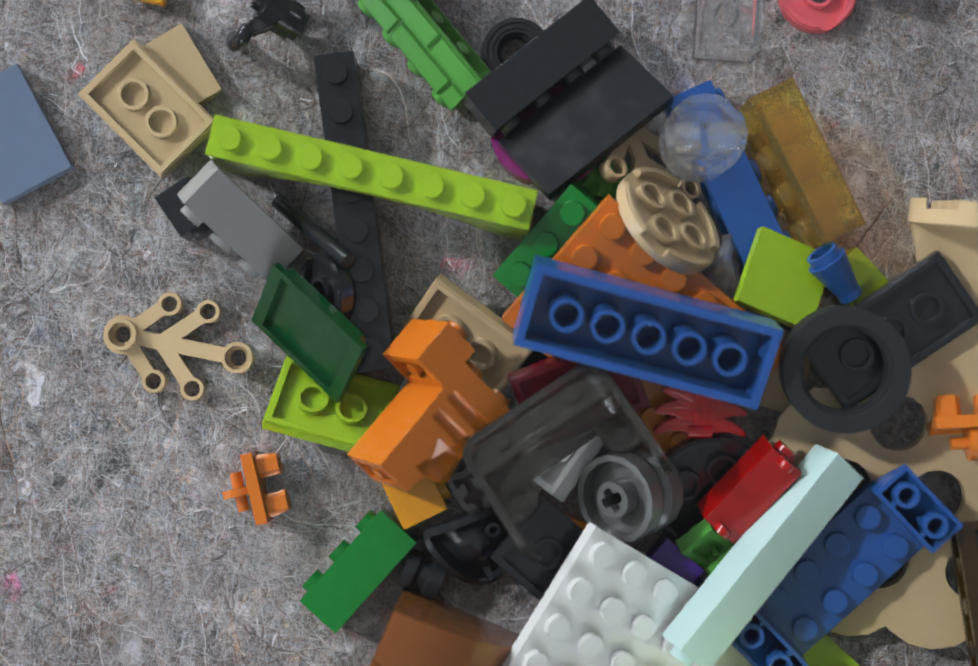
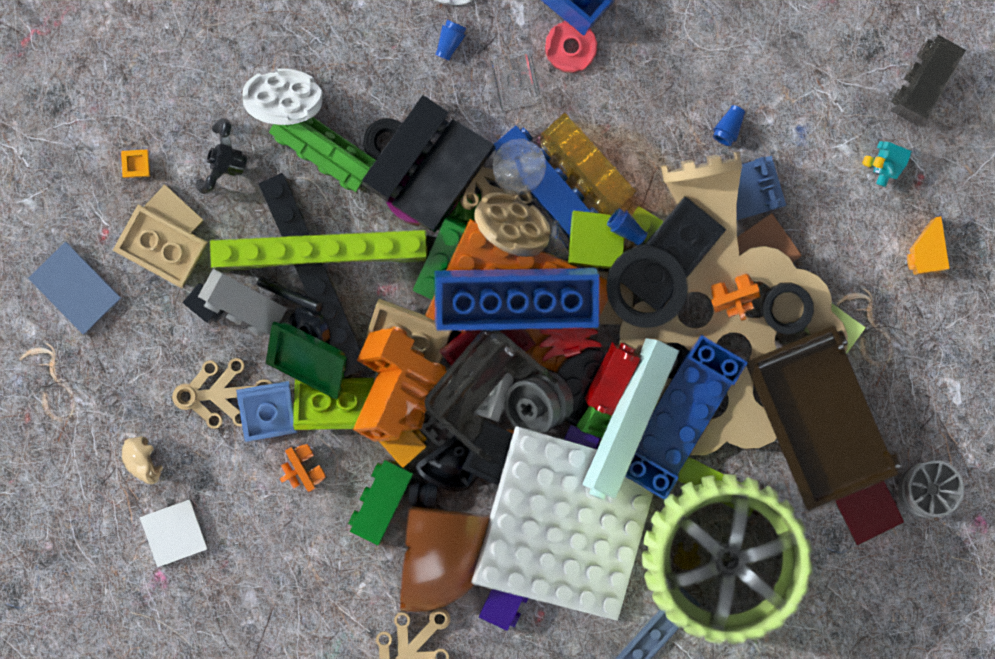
camera: 15 degrees left, 0 degrees up
none -> tan hair [122,436,163,484]
none -> white tile [140,499,208,567]
none -> medium blue tile [236,381,297,442]

